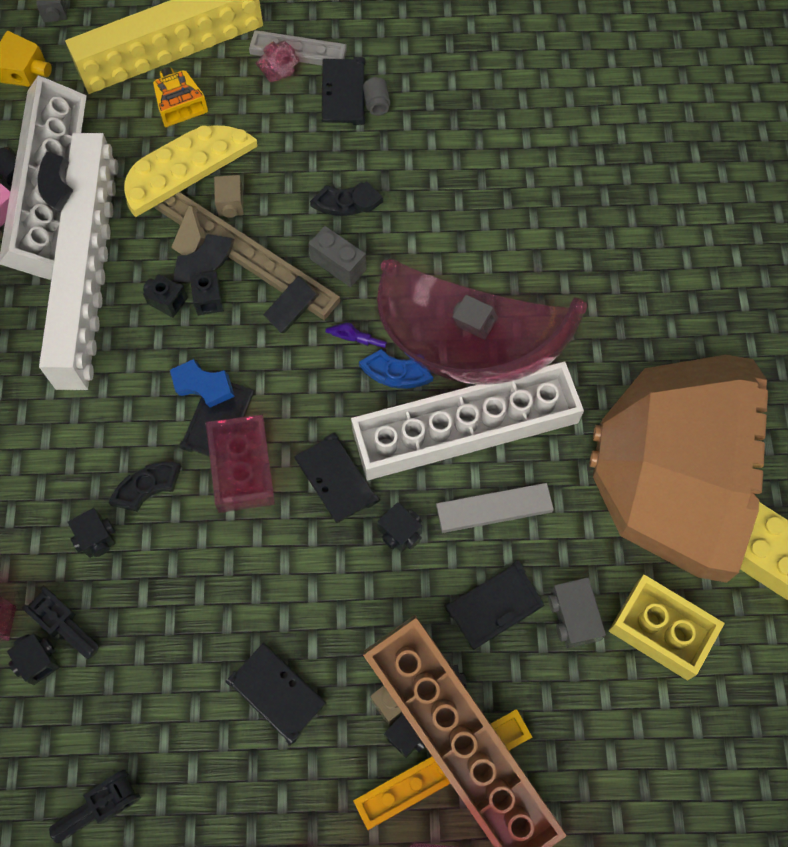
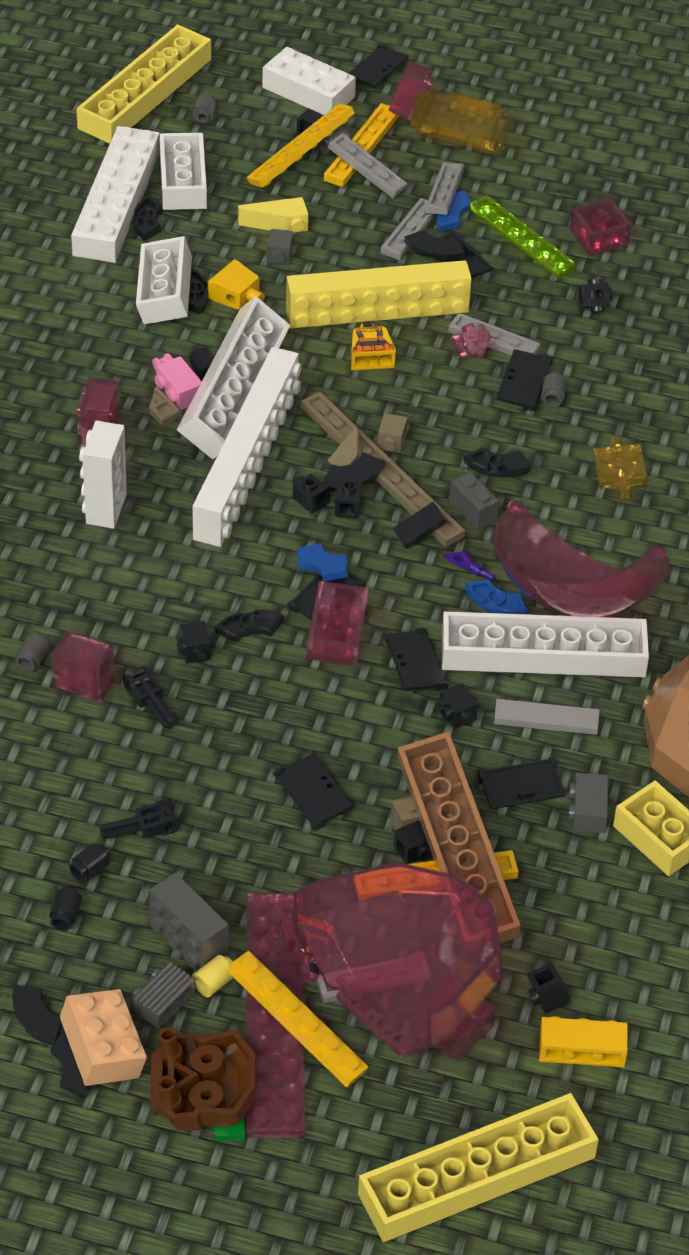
camera: 15 degrees right, 20 degrees down
black brick [7,633,60,685] -> none
black tile [37,152,73,212] -> none
light yellow plate [124,125,257,217] -> none
dark grey brick [452,295,498,340] -> none
none -> clear yellow plate [593,435,647,500]

